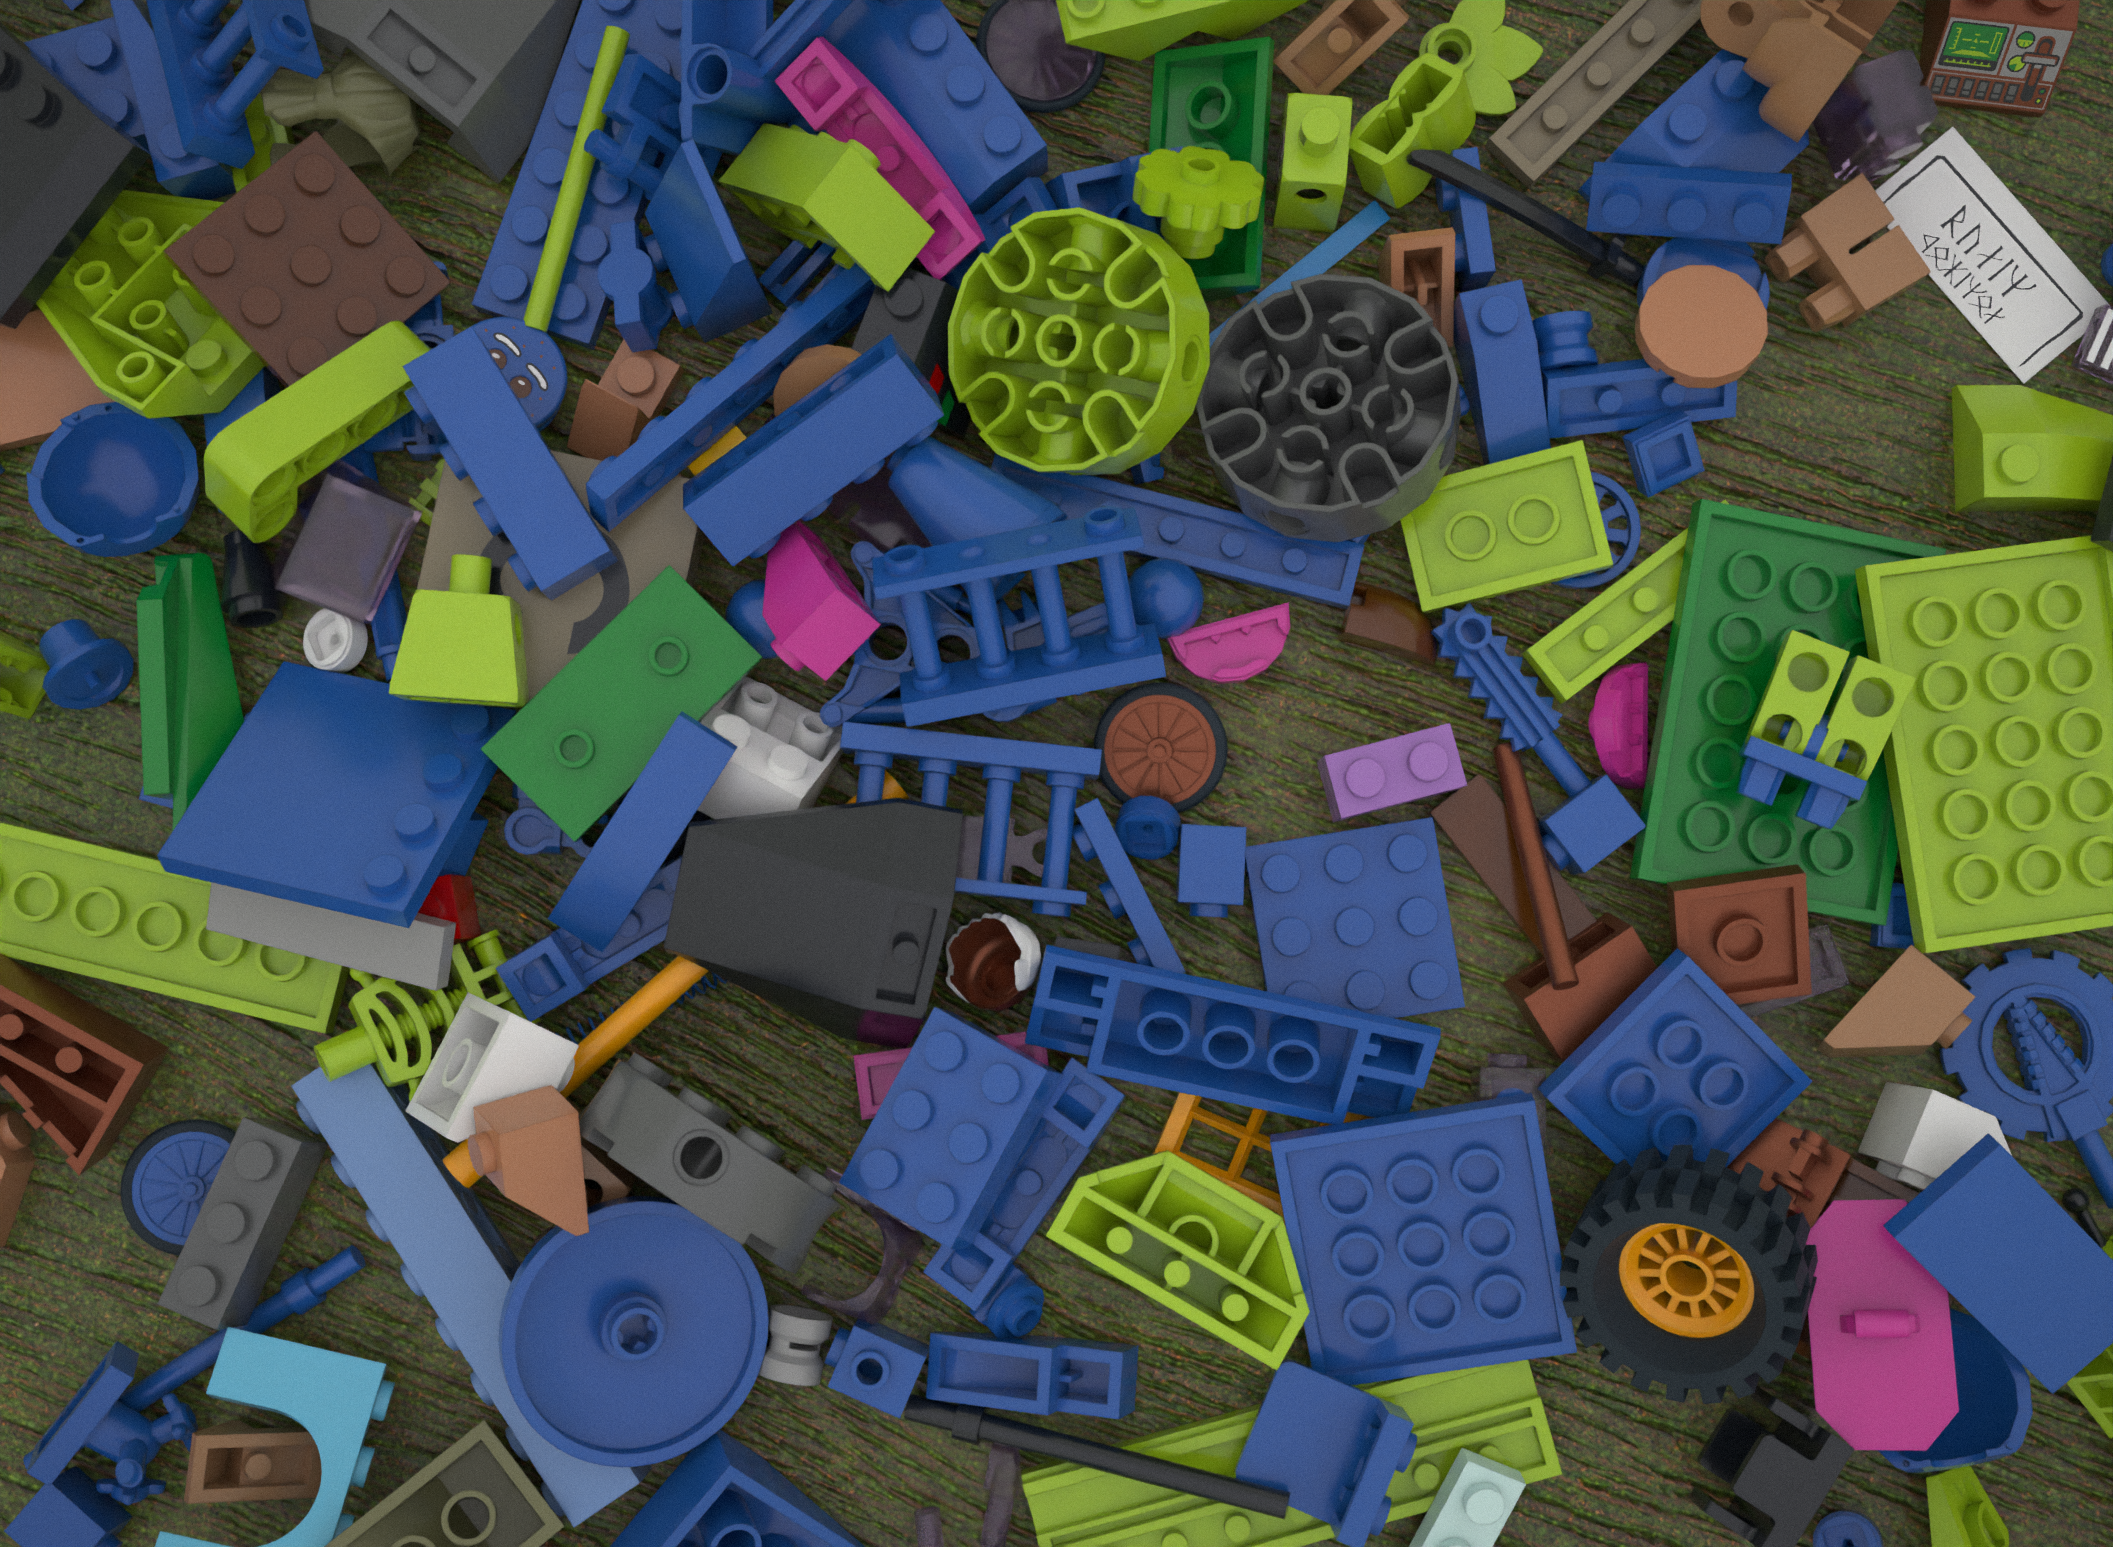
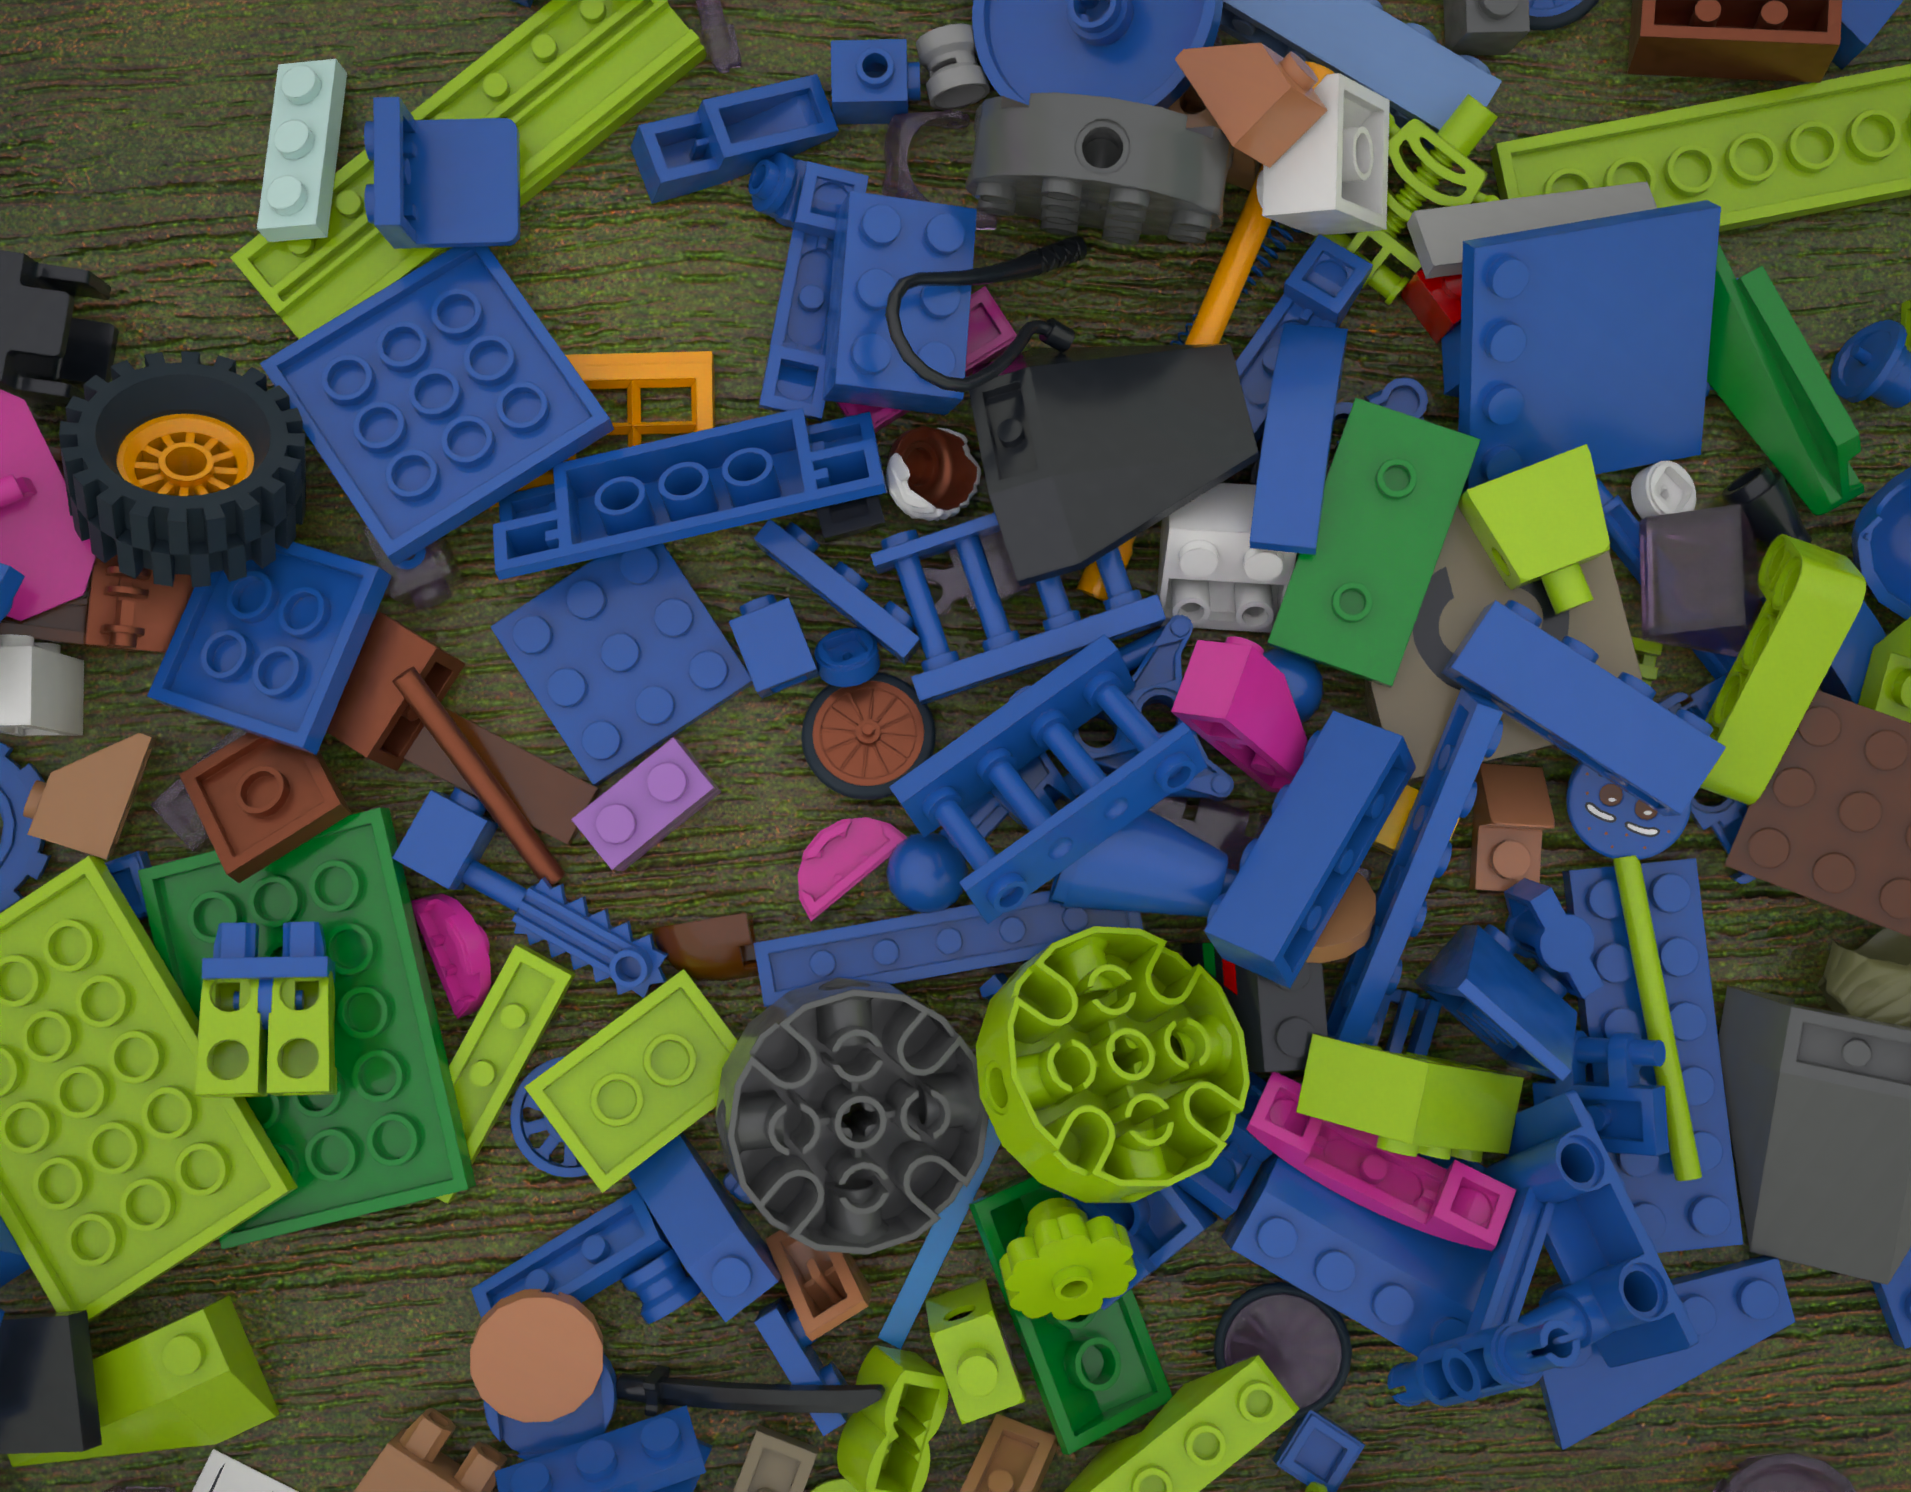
camera: 145 degrees right, 0 degrees up
black bar [904,1394,1291,1520] -> none
lime wedge [1046,1150,1310,1371] -> none
blue tile [1622,410,1705,498] -> none
none -> black piece [885,236,1087,392]

